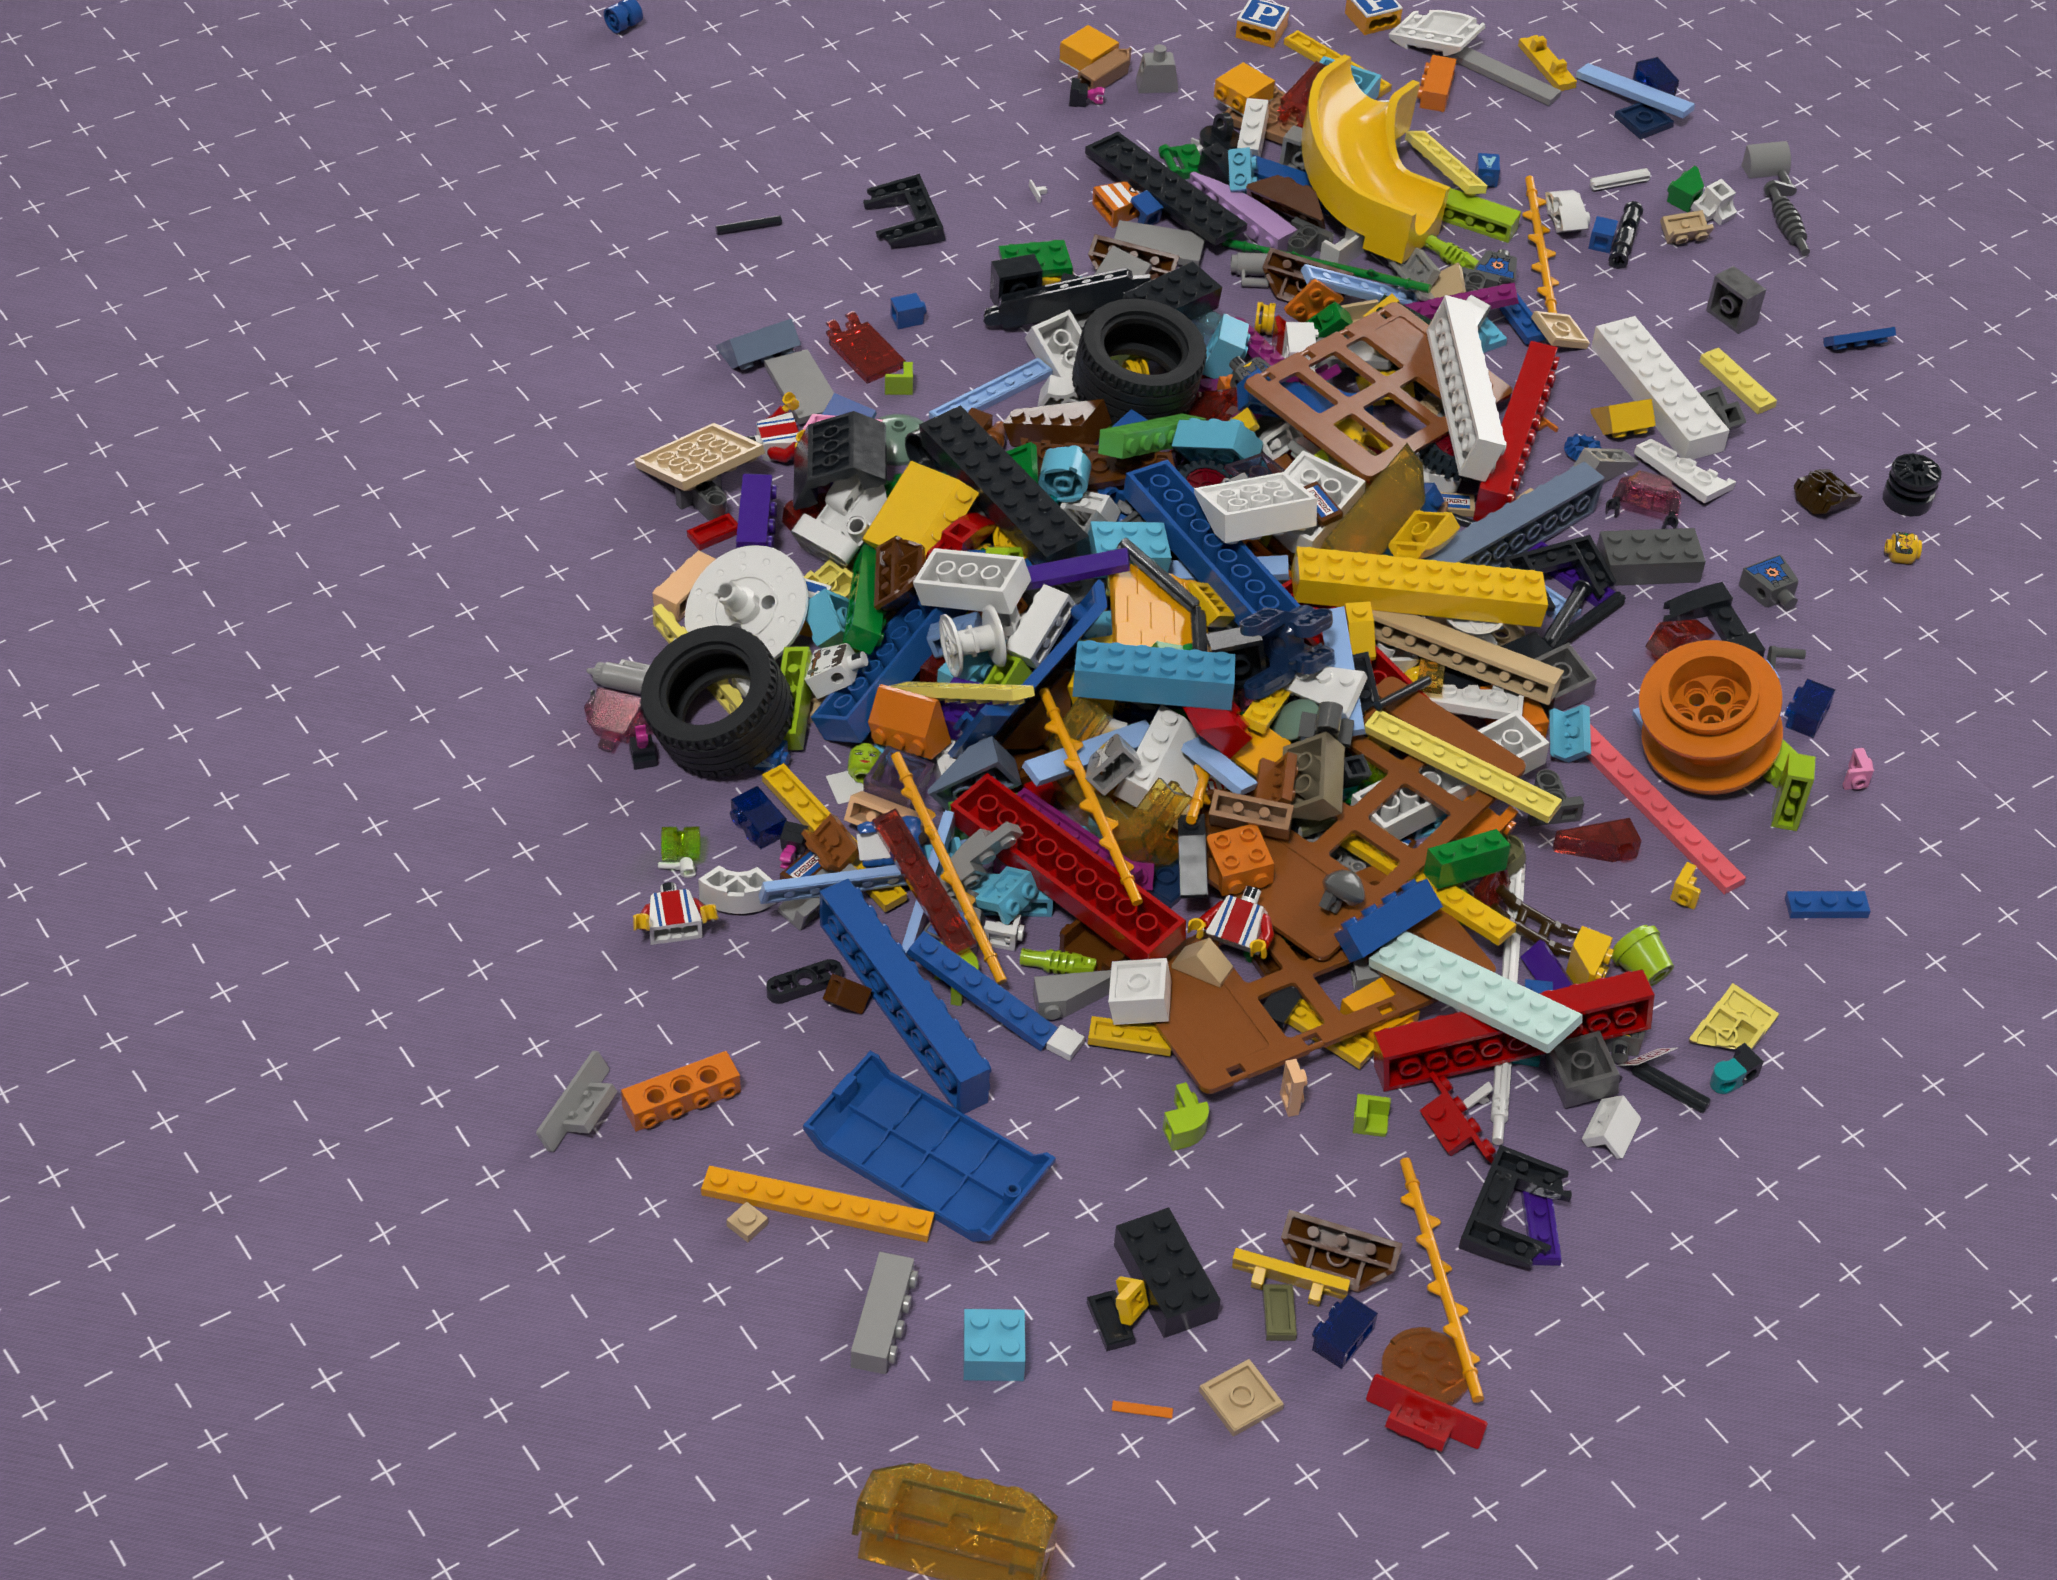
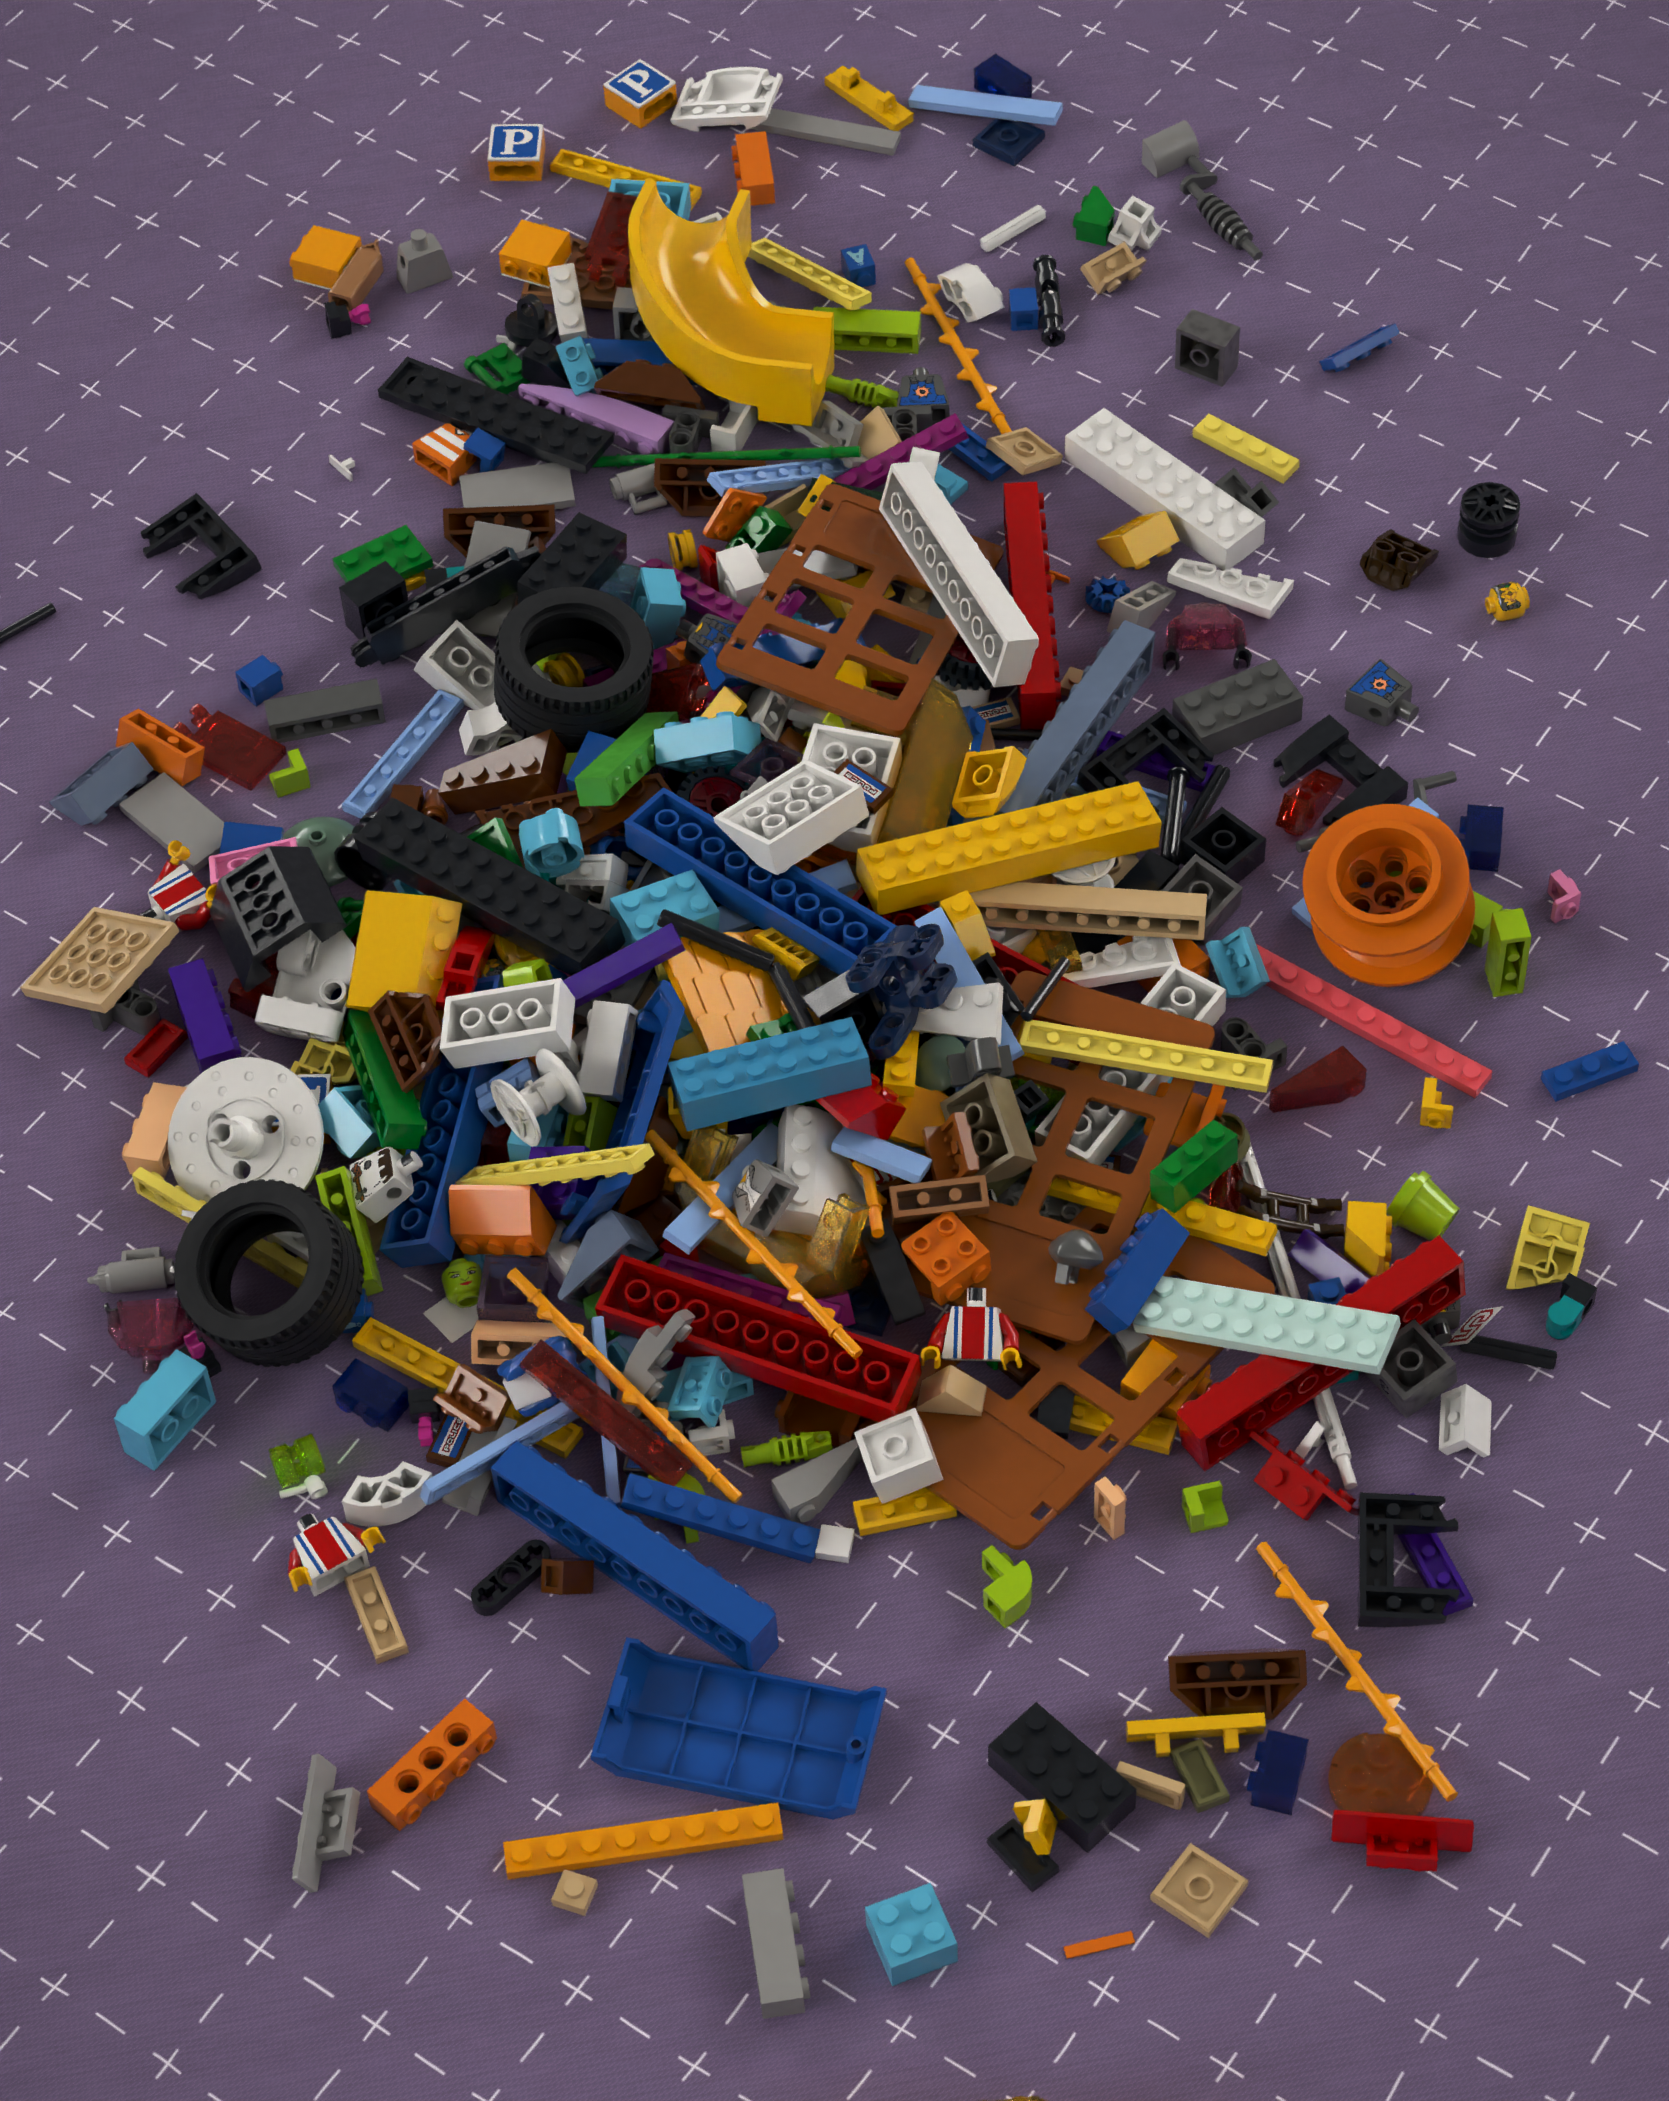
camera: 15 degrees left, 5 degrees up
none -> medium azure brick [114,1349,216,1471]
none -> orange brick [116,708,205,786]
none -> dark grey brick [264,678,386,745]
none -> tan tile [344,1566,409,1664]
none -> tan tile [1116,1761,1185,1810]
none -> black brick [1180,807,1266,884]

